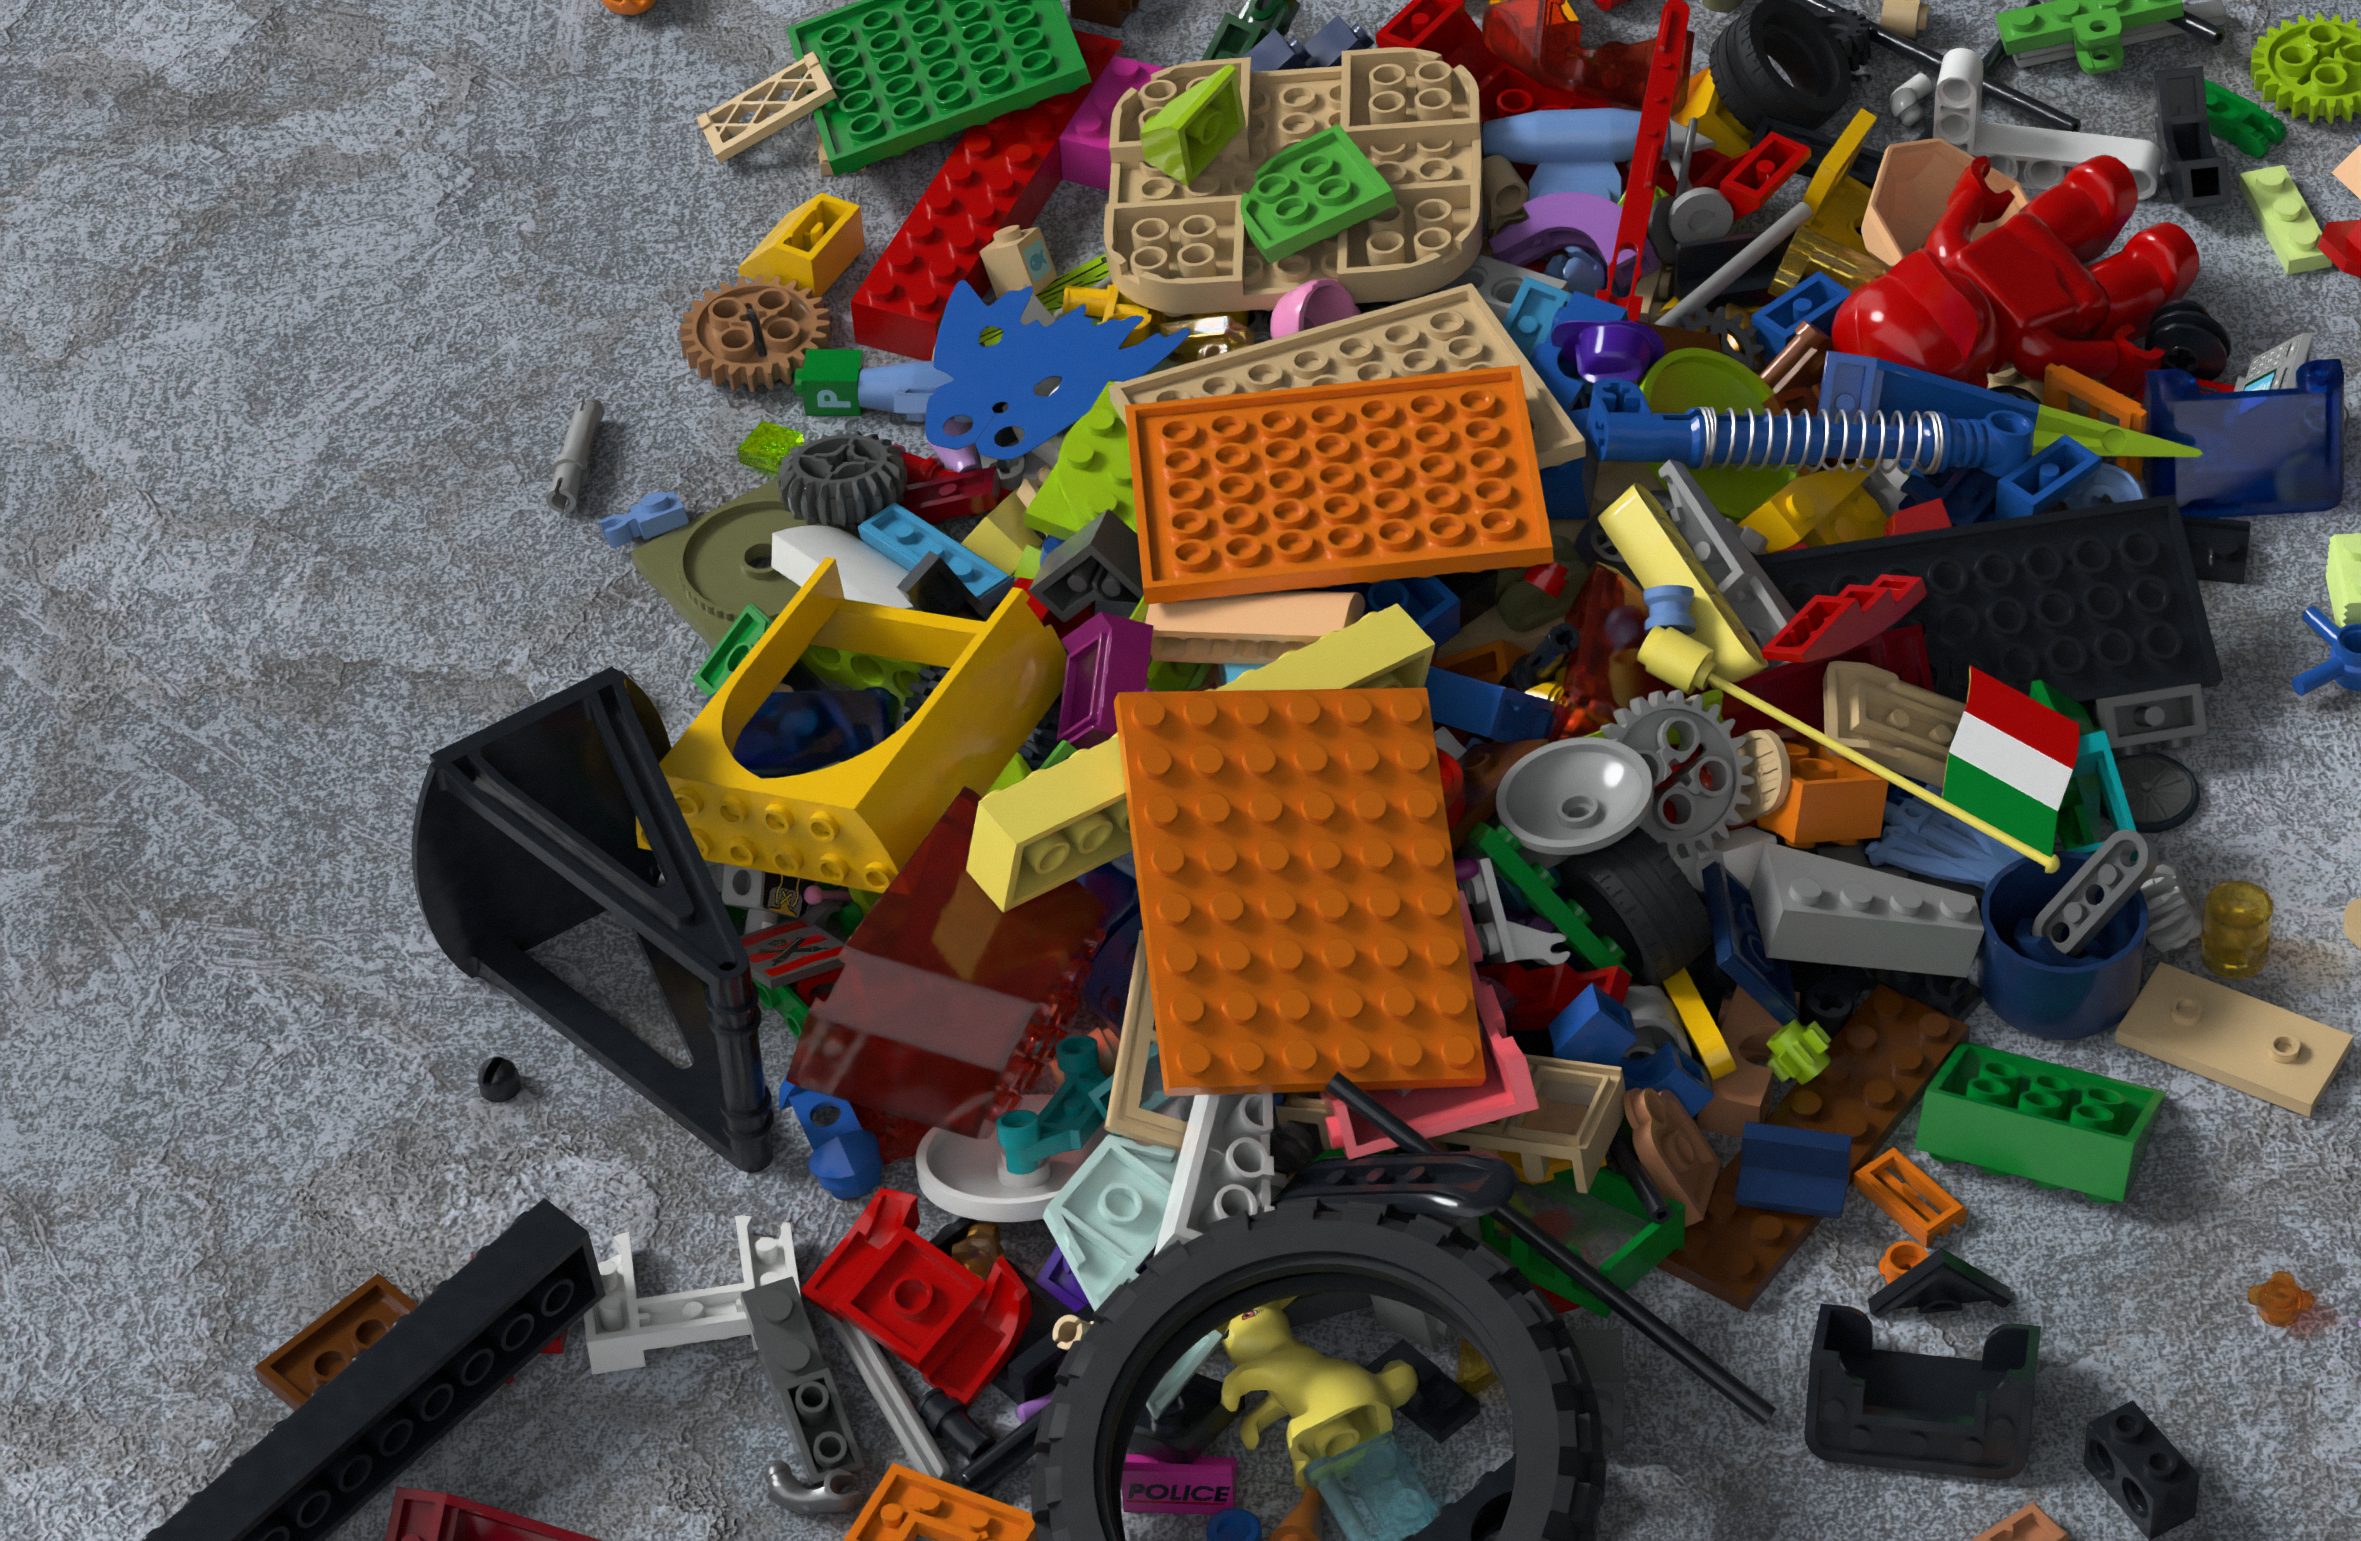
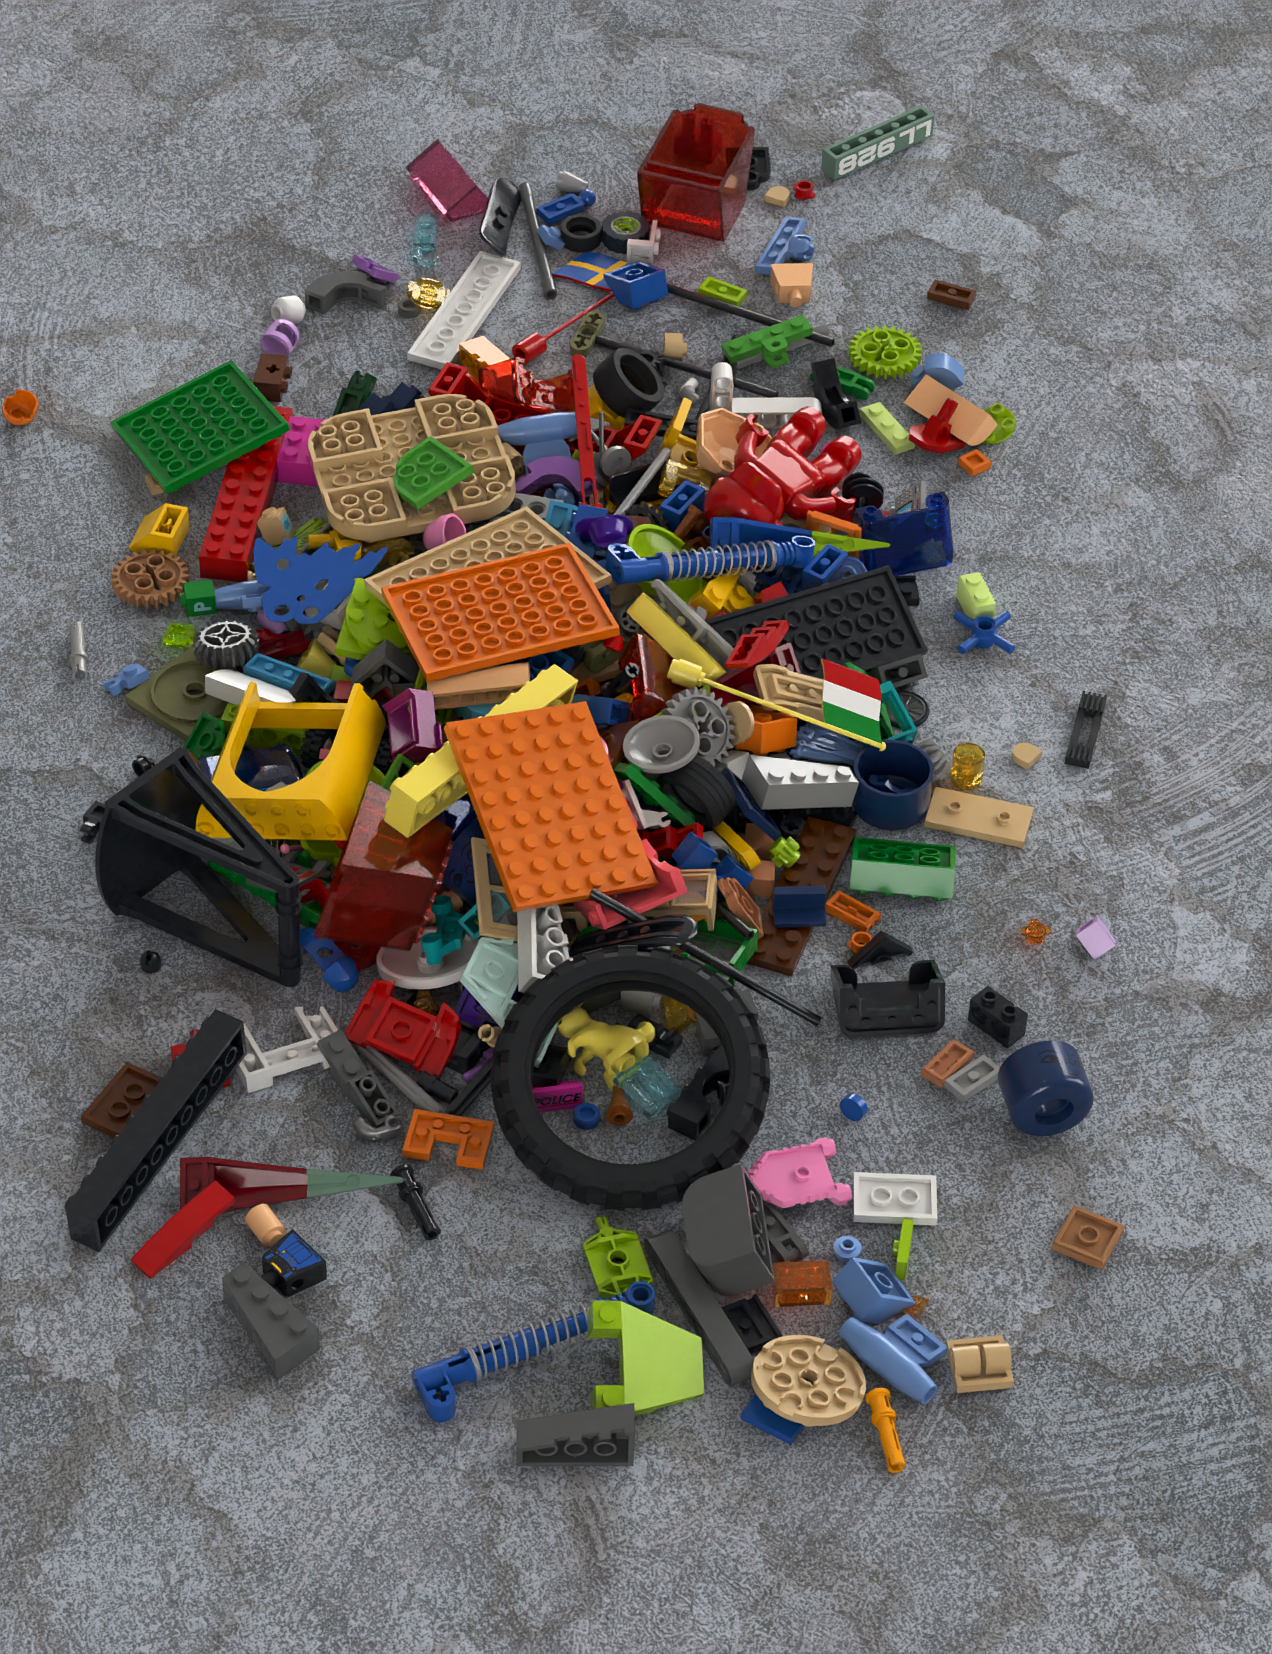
camera: 20 degrees left, 0 degrees up
tan window [697,51,837,163] -> none
lime slope [1140,64,1246,186] -> none
medium blue wheel [1643,585,1696,635] -> none
dark grey plate [2032,829,2158,957] -> none

